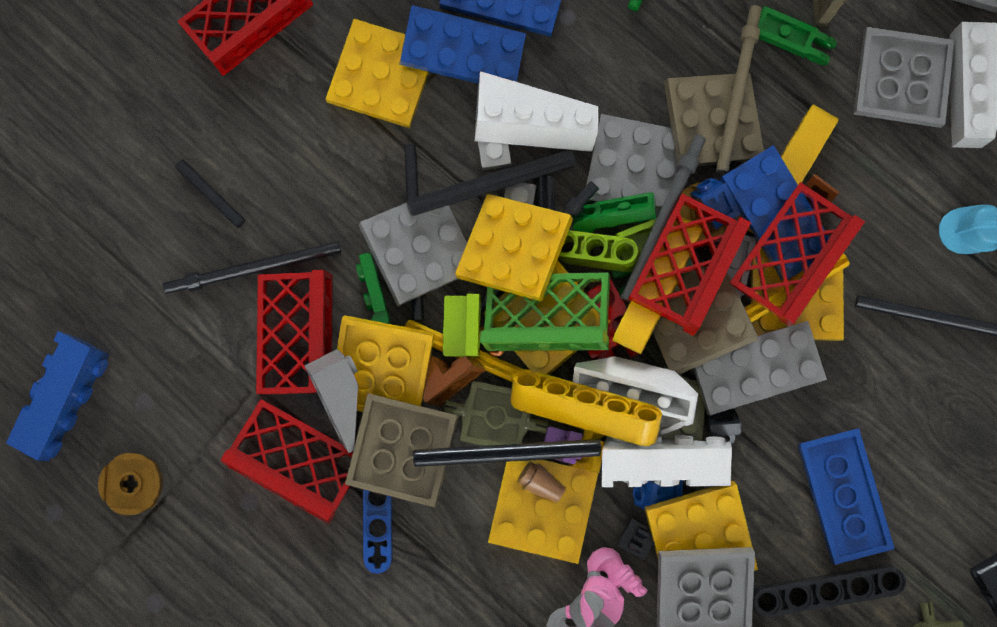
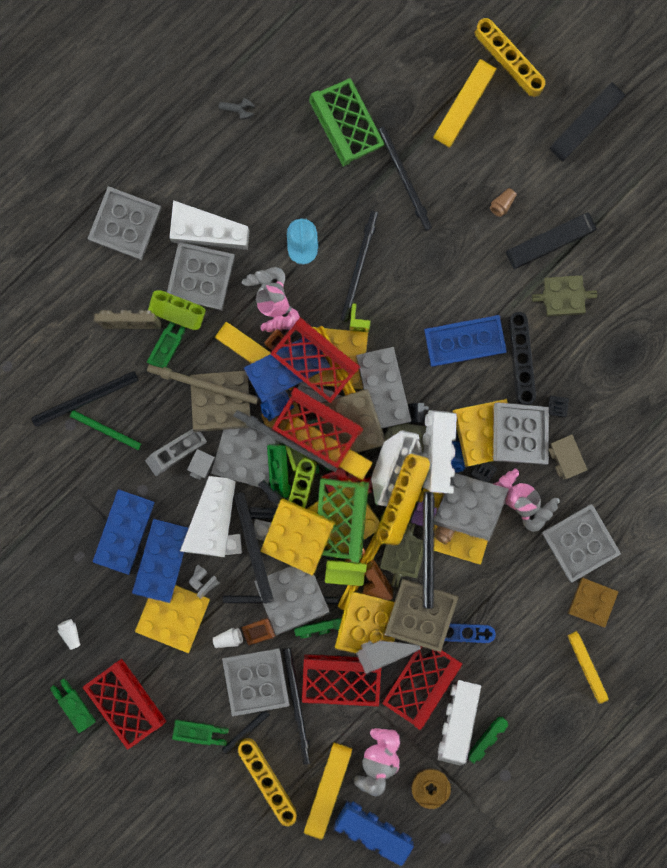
camera: 90 degrees left, 5 degrees up
none -> light grey slope [145,429,207,476]
none -> lime beam [148,290,205,330]
none -> green hinge [172,719,229,746]
none -> light grey brick [187,449,215,480]
none -> light grey piece [189,565,220,599]
none -> white cone [213,628,243,648]
none -> light grey plate [222,648,289,716]
none -> yellow beam [238,738,297,826]
none -> dark orange slope [241,617,276,645]
none -> hair [242,267,300,332]
none -> yellow beam [304,742,352,840]
none -> lime panel [350,304,370,333]
none -> hair [352,728,400,796]
none -> light grey plate [434,473,508,541]
none -> white wedge [437,680,481,765]
none -> green hinge [467,717,508,764]

